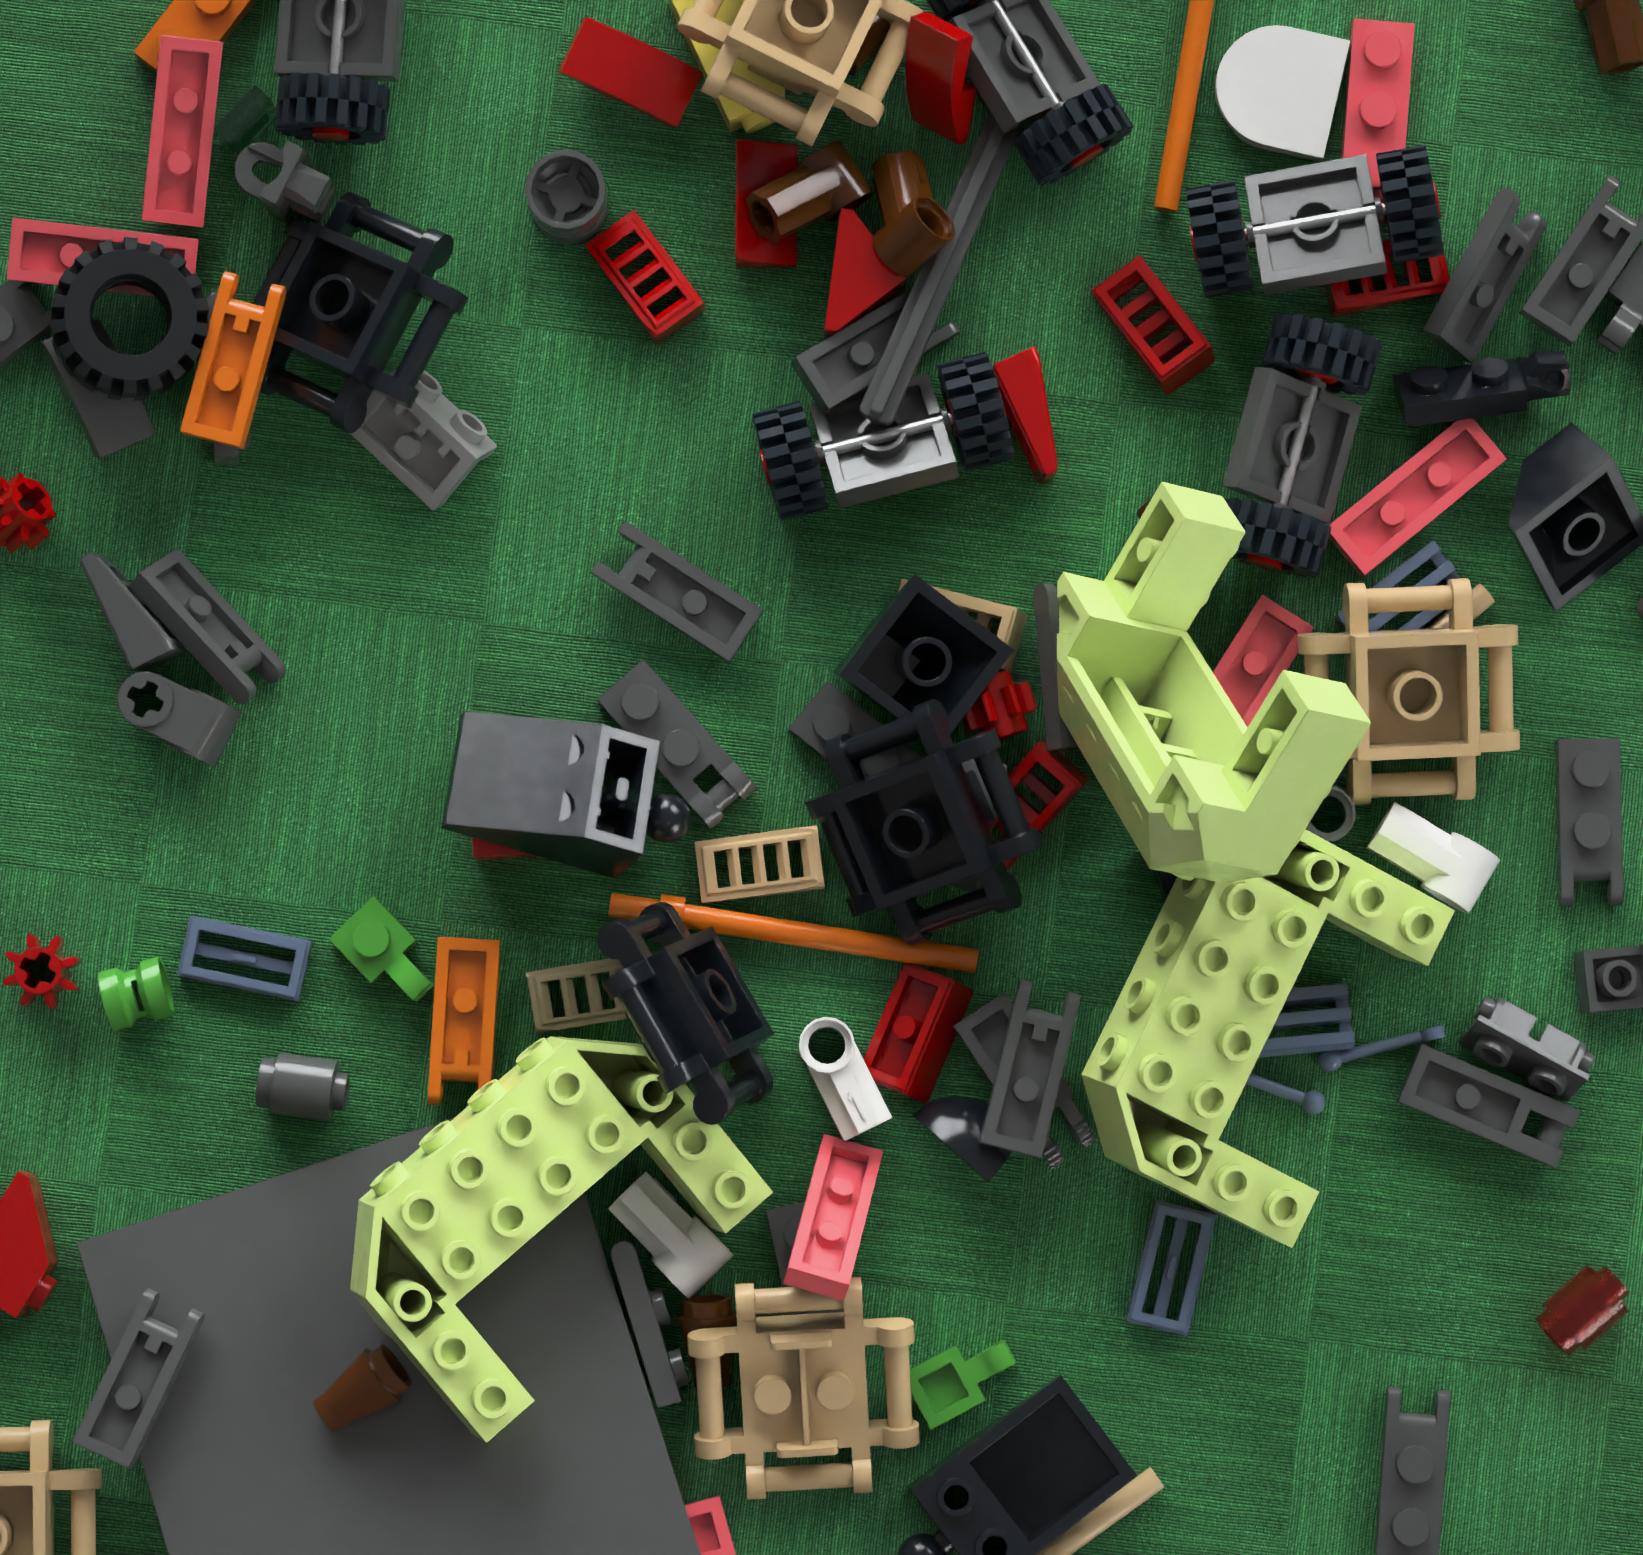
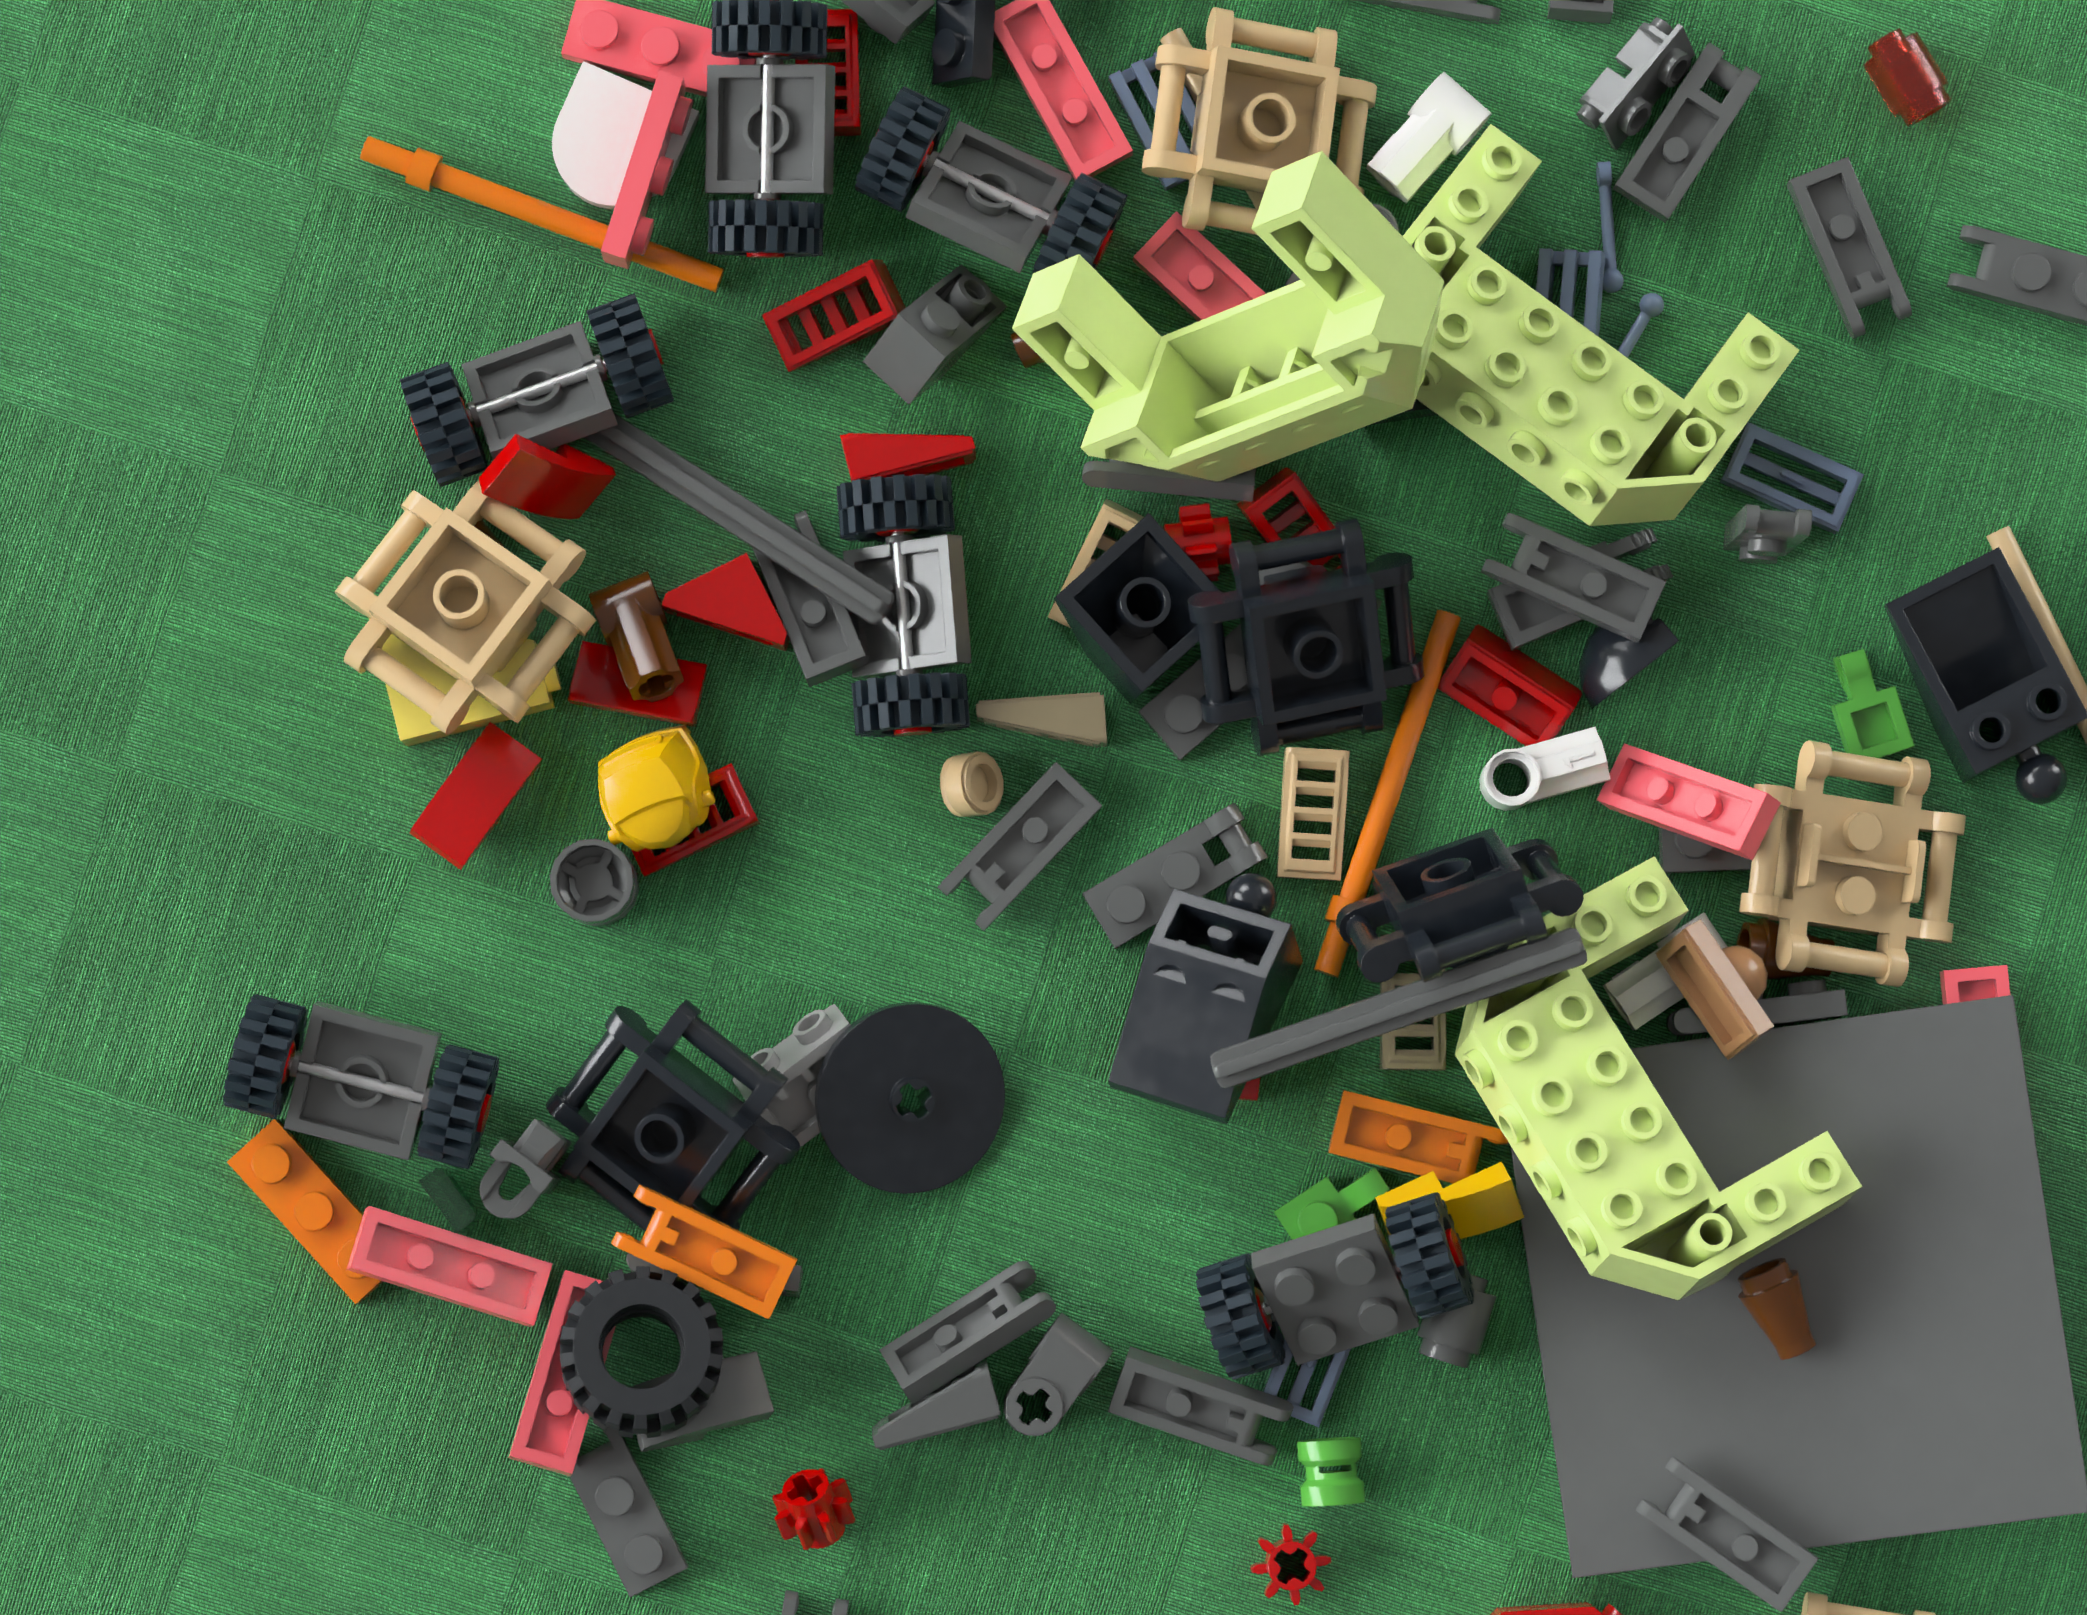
camera: 80 degrees left, 0 degrees up
reddish brown piece [872,149,955,277] -> none
none -> yellow helmet [598,725,715,852]
none -> coral plate [601,70,693,269]
none -> black piece [815,1002,1005,1194]
none -> dark grey slope [863,264,1008,404]
none -> tan tile [940,751,1004,817]
none -> dark tan slope [976,692,1107,748]
none -> dark grey hinge [1108,1346,1294,1466]
none -> plate [1196,1192,1474,1380]
none -> dark grey axle [1210,927,1587,1089]
none -> yellow slope [1375,1161,1524,1239]
none -> medium nougat tile [1655,919,1774,1060]
none -> dark grey hinge [1723,504,1812,564]
none -> dark grey hinge [1786,157,1912,339]

